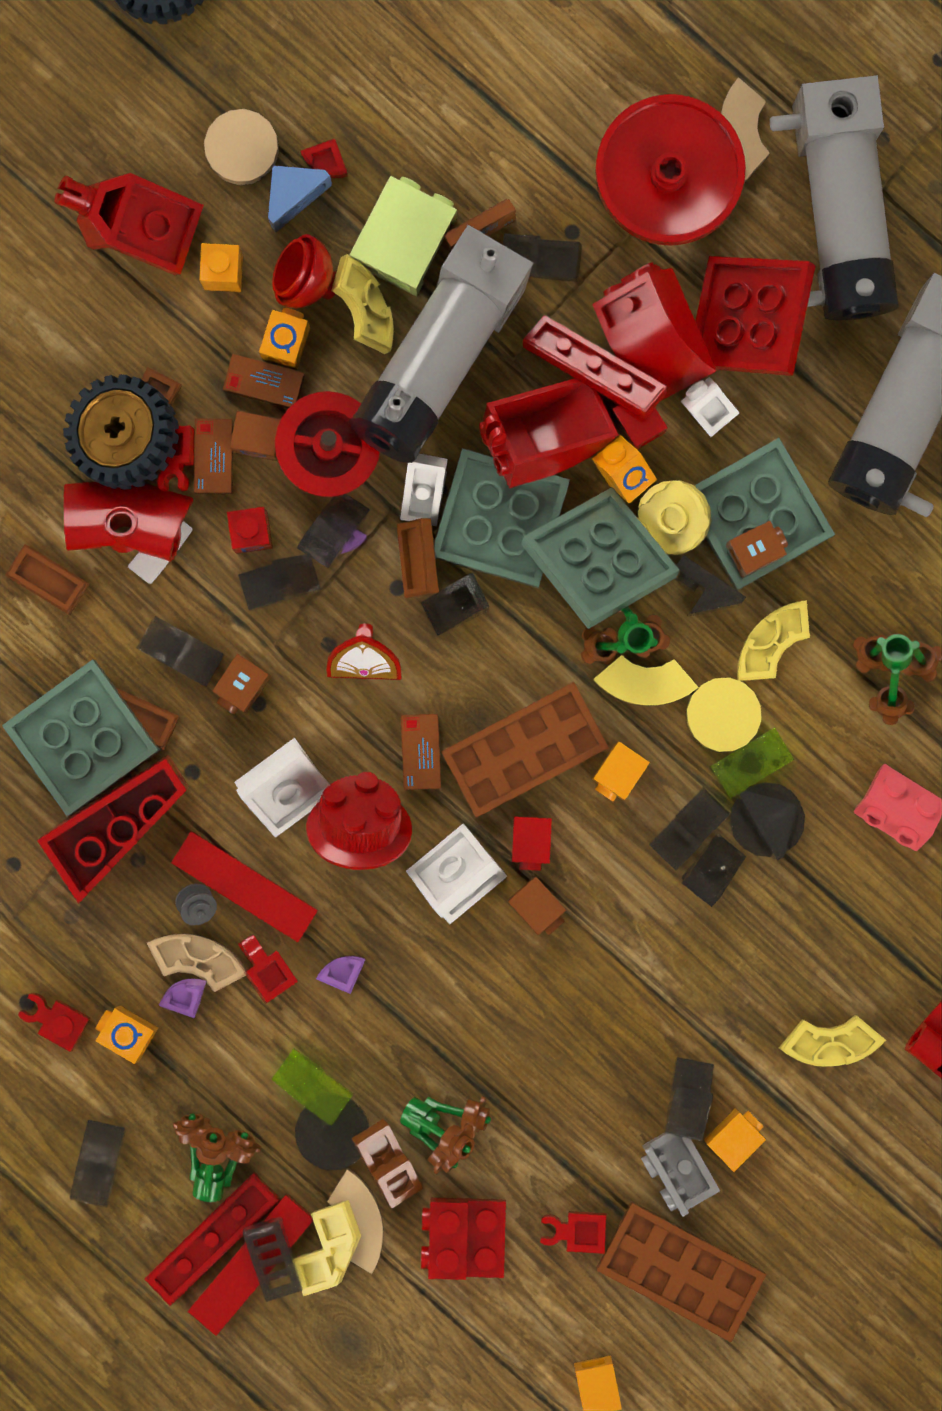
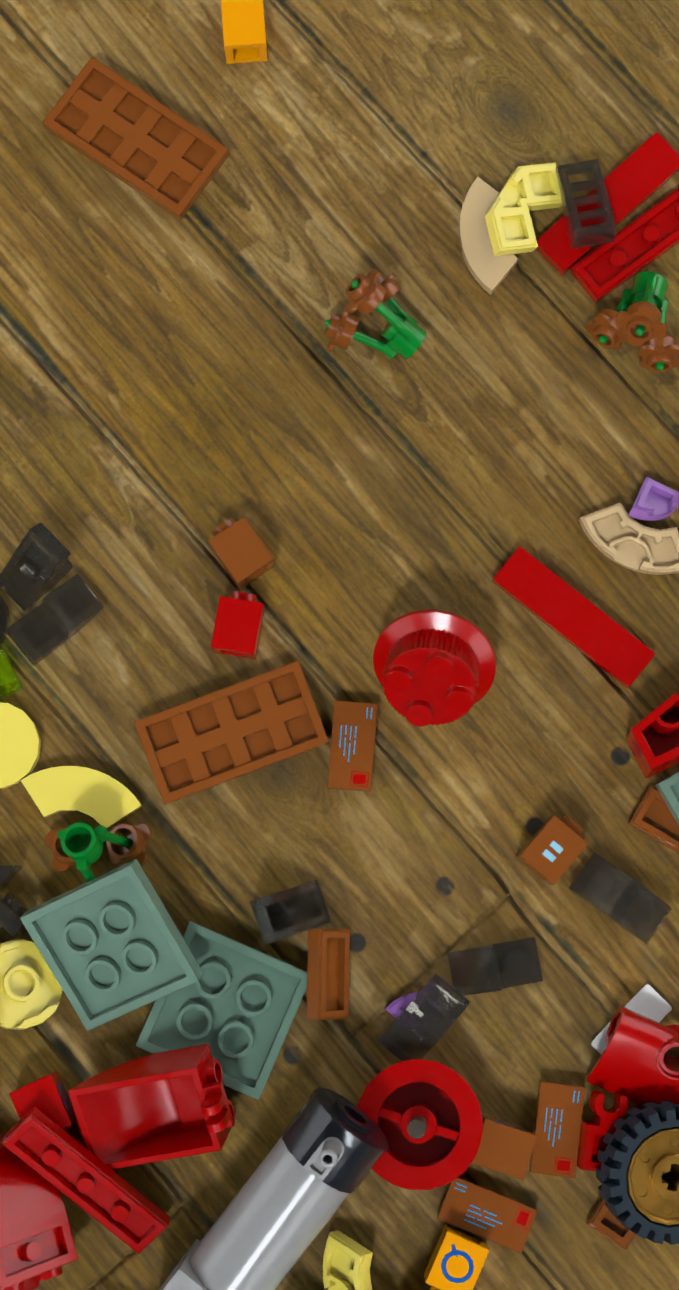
camera: 175 degrees left, 5 degrees down
dark grey wheel [175,884,217,925] -> none
red brick [227,506,273,554] -> none
white bracket [234,738,330,838] -> none
red plate [237,935,298,1003] -> none
clear neon green slope [272,1048,354,1126] -> none
clear smoke tile [295,1094,370,1171] -> none
medium lavender tile [316,956,366,994] -> none
shield [326,623,402,680] -> none
dark orange slope [351,1119,423,1209] -> none
white slope [400,454,448,526] -> none
white bracket [406,823,507,924] -> none
red plate [421,1197,506,1280] -> none
red plate [540,1211,606,1254] -> none
light orange brick [592,435,657,504] -> none
light orange brick [592,741,650,802] -> none
light grey bracket [641,1123,720,1217] -> none
clear smoke slope [664,1057,714,1141] -> none
light orange brick [704,1108,766,1172] -> none

